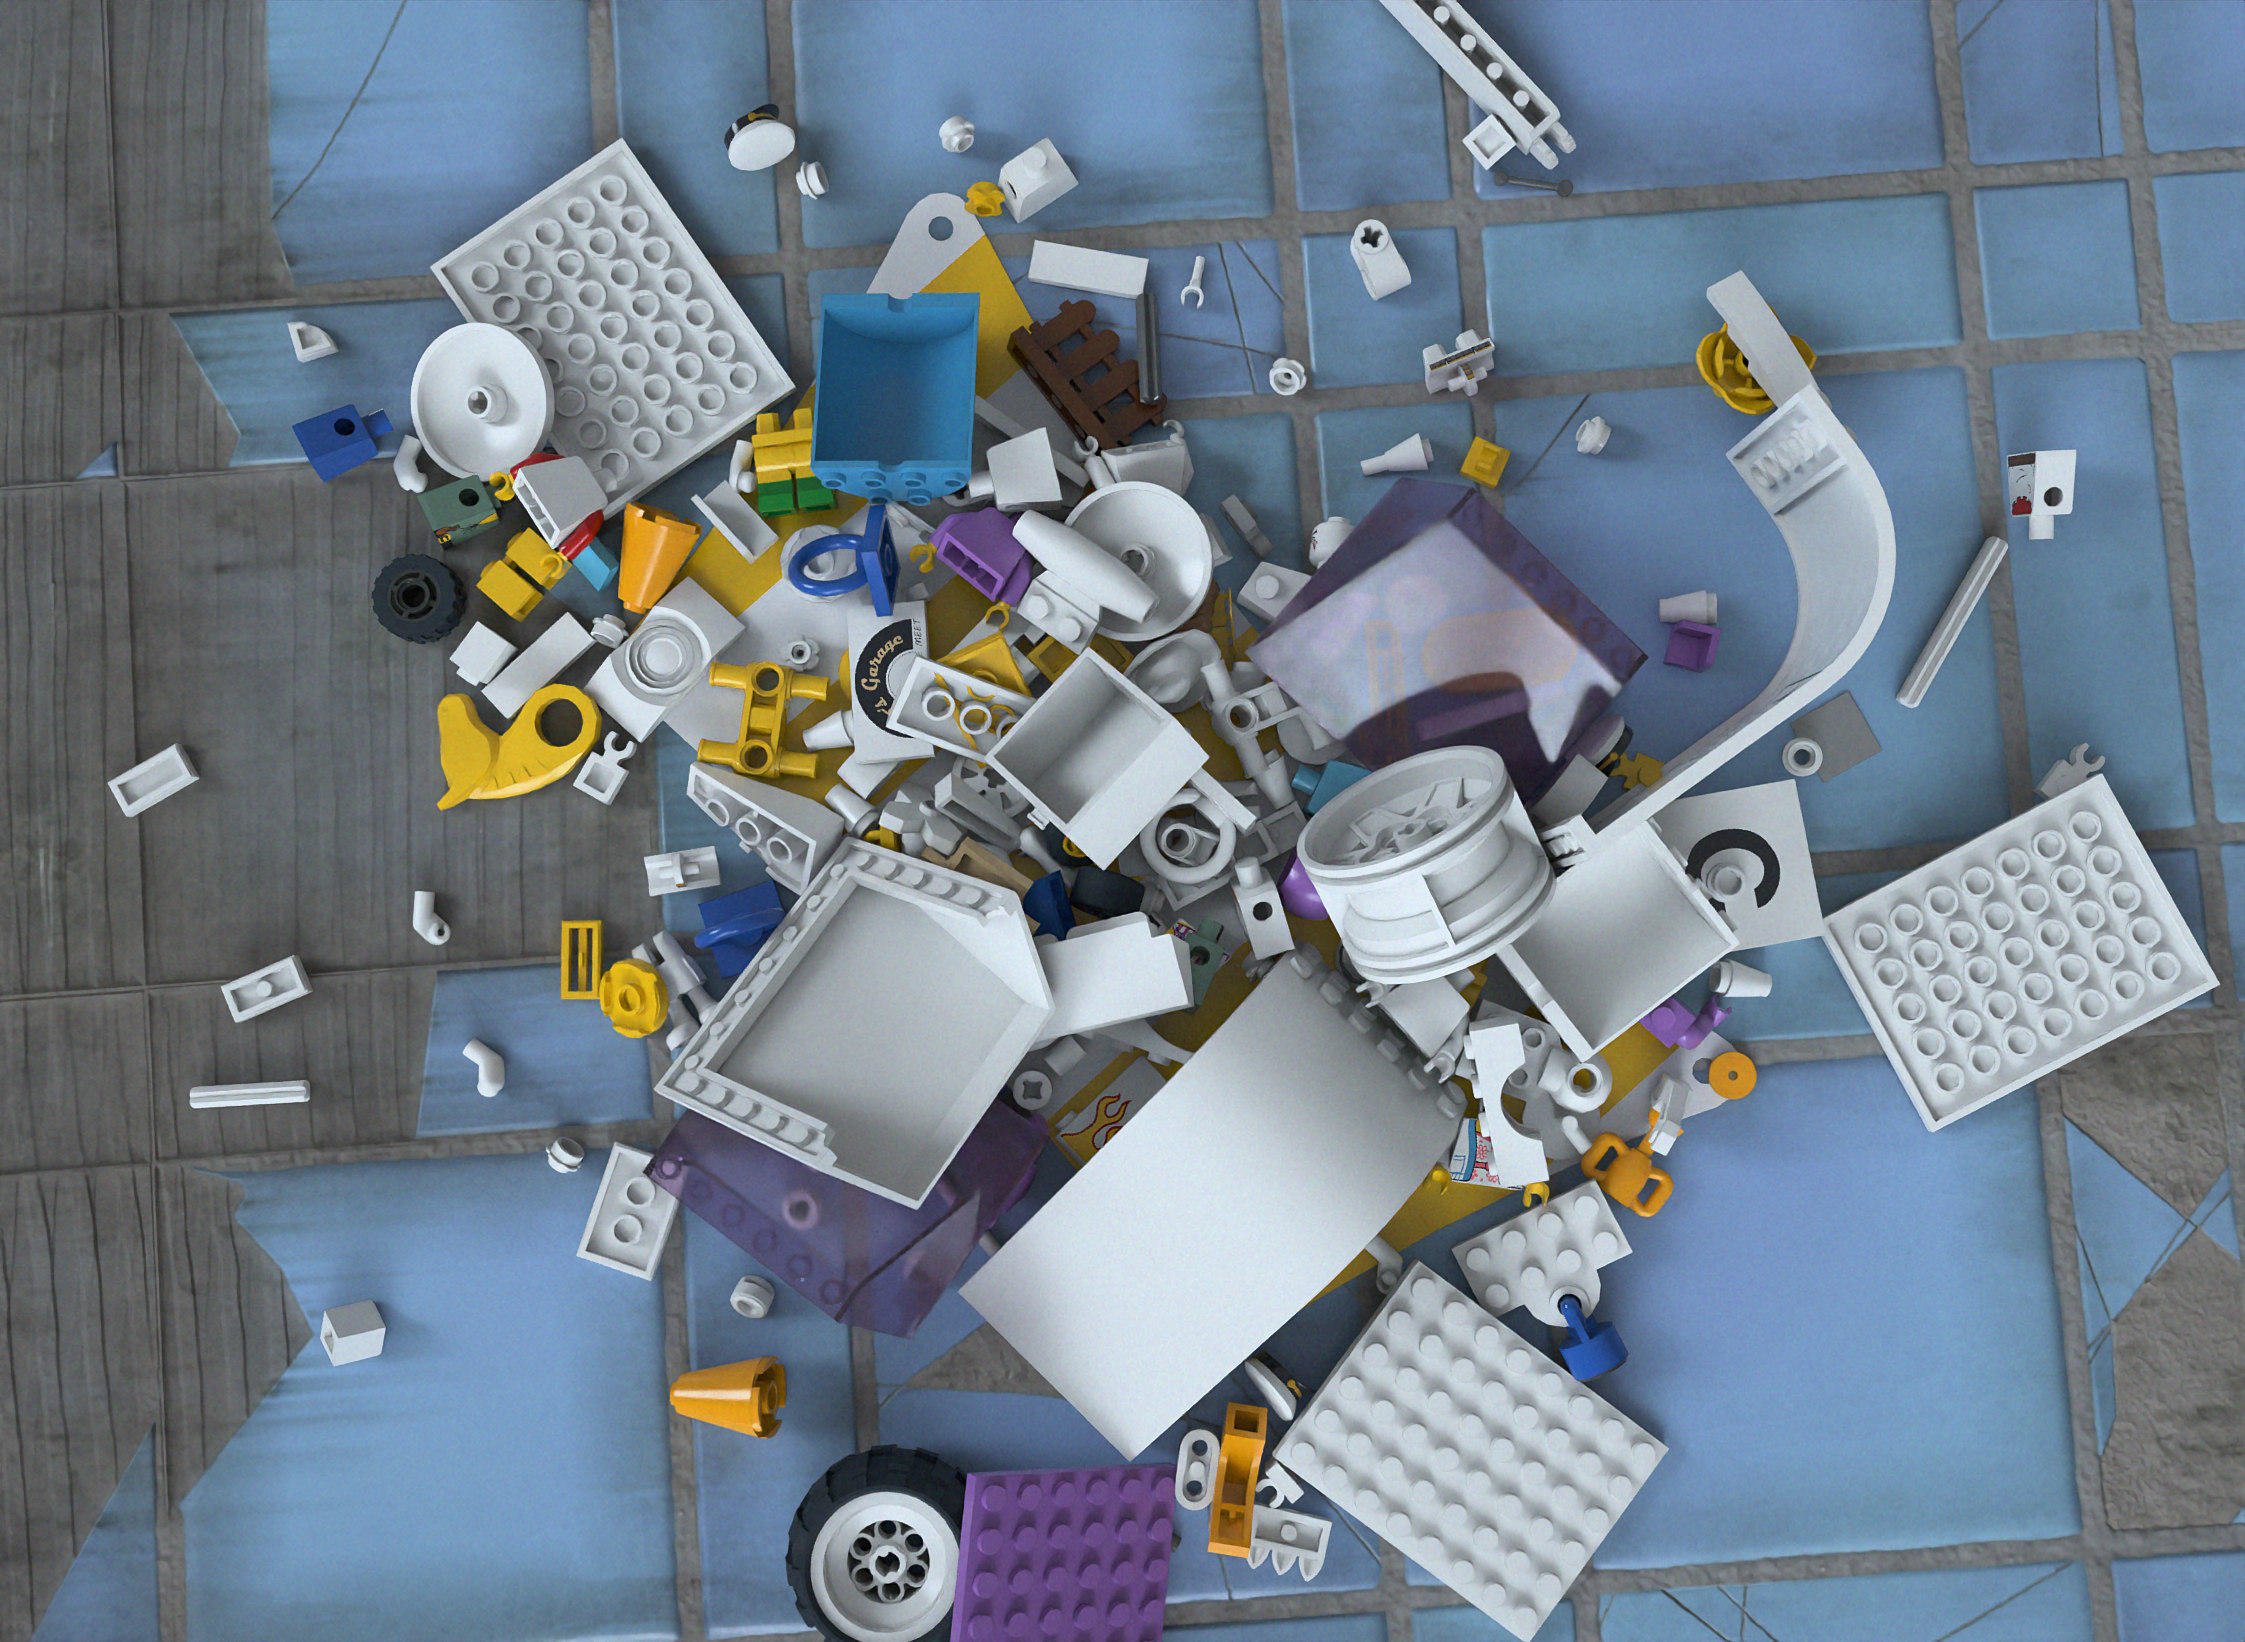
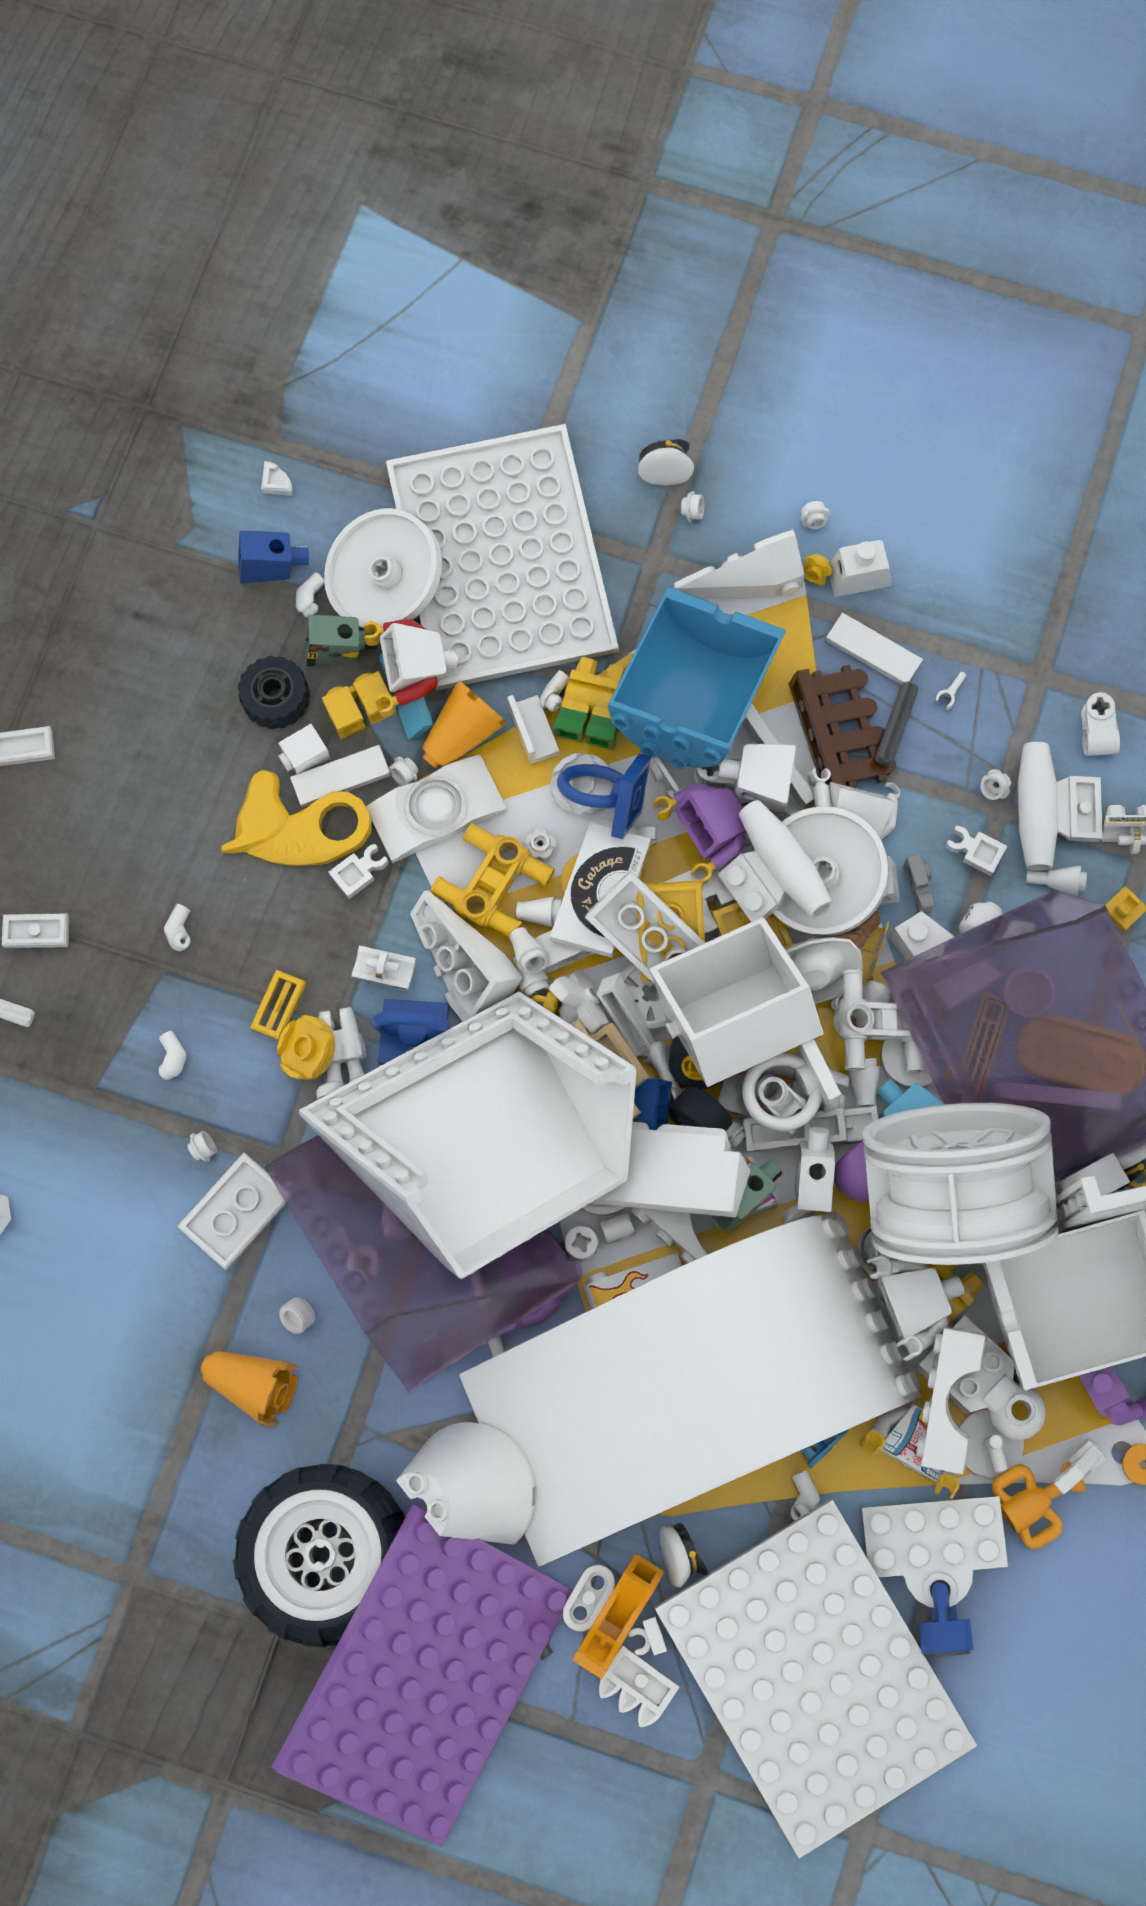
camera: 25 degrees right, 10 degrees down
none -> white cone [396,1422,535,1545]
none -> white cone [509,927,548,974]
none -> white wedge [674,530,804,600]
none -> white plate [945,826,1007,876]
none -> white plate [1018,742,1103,871]

